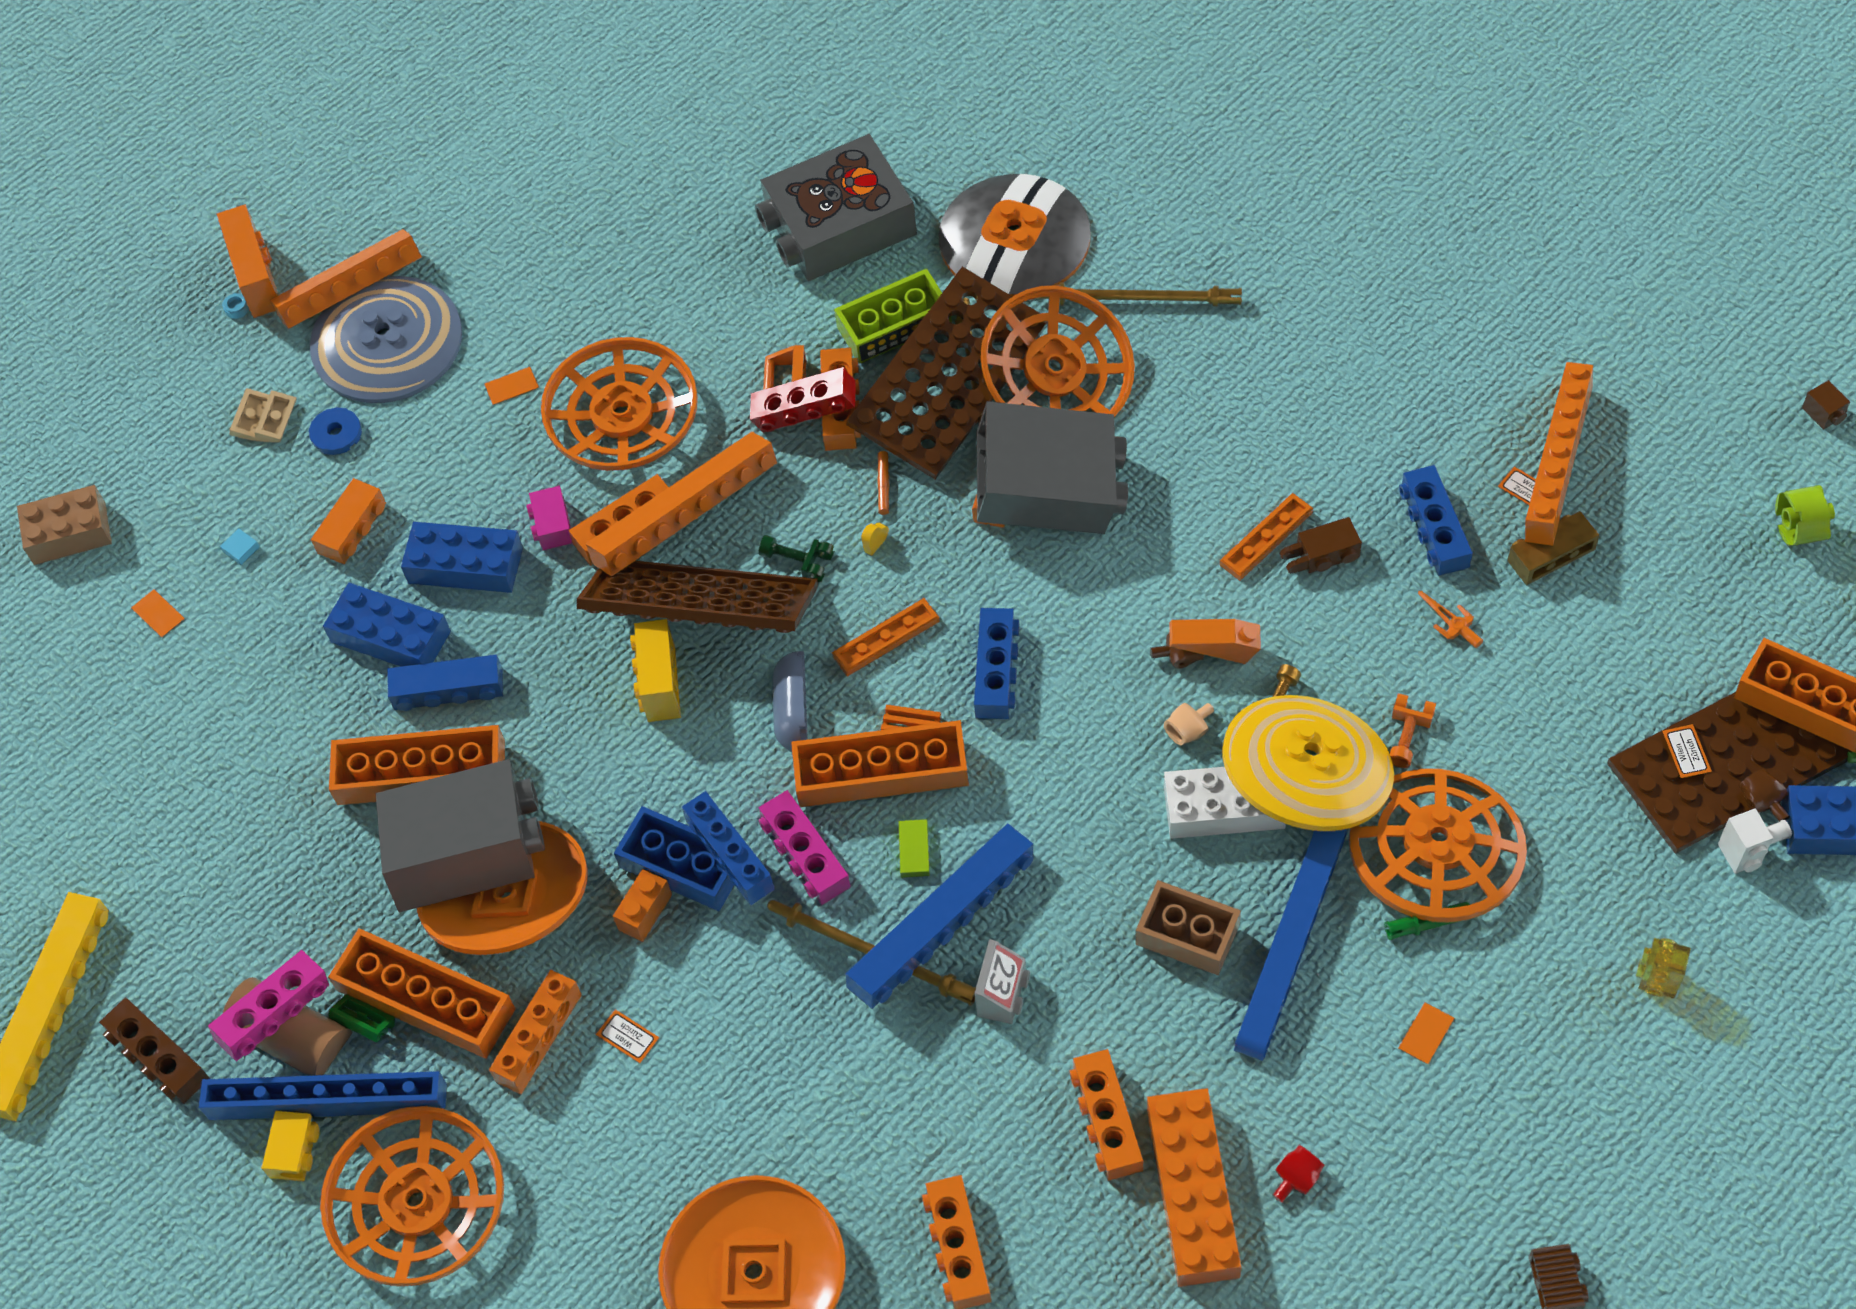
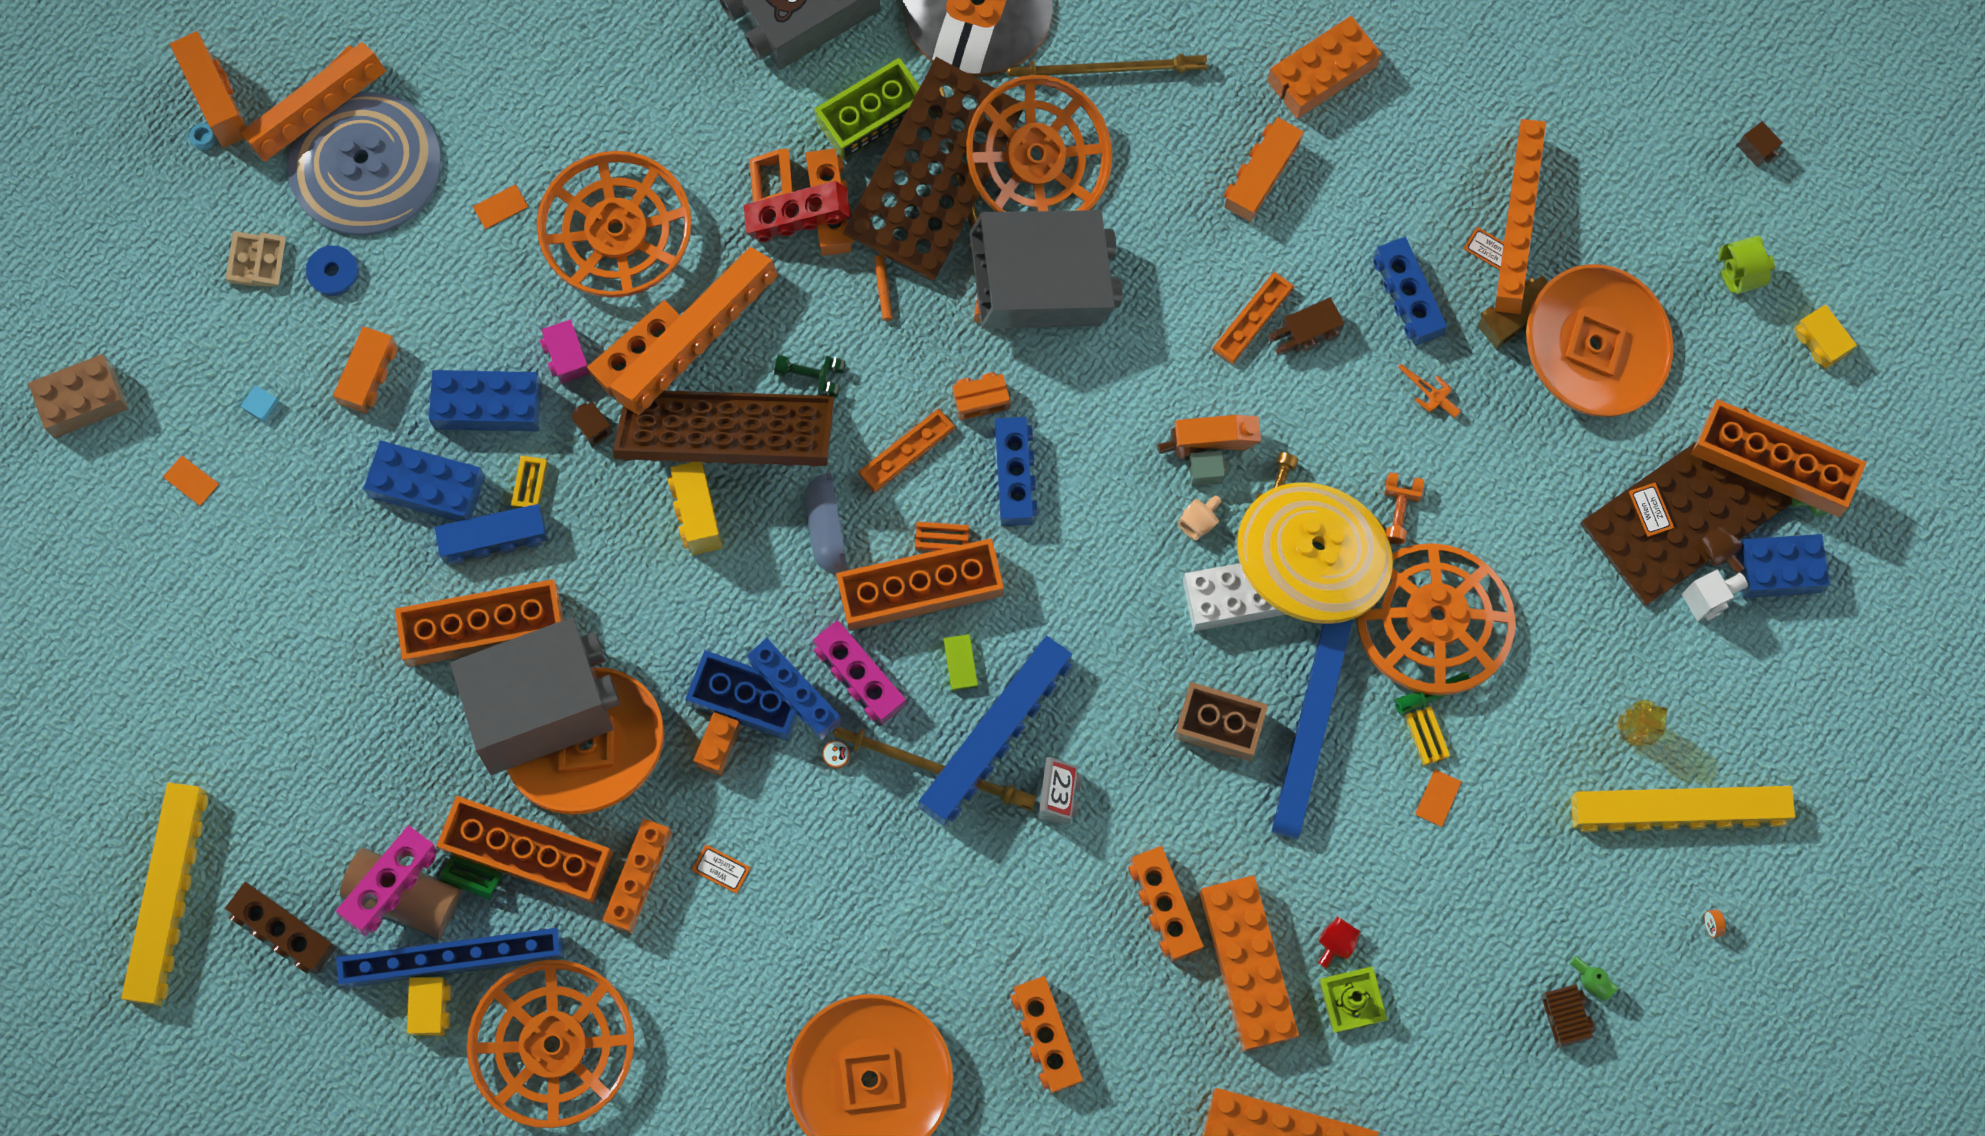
camera: 15 degrees left, 15 degrees up
yellow tile [861,522,889,556] -> none
none -> yellow tile [511,455,548,509]
none -> reddish brown brick [571,401,613,447]
none -> tile [823,740,850,769]
none -> orange brick [952,372,1010,421]
none -> sand green brick [1189,451,1228,486]
none -> orange brick [1223,117,1304,222]
none -> orange piece [1267,16,1382,119]
none -> lime plate [1319,966,1387,1034]
none -> yellow tile [1404,706,1450,766]
none -> orange dish [1526,264,1673,417]
none -> bright green piece [1569,955,1618,1001]
none -> yellow brick [1570,786,1795,832]
none -> orange tile [1704,909,1726,938]

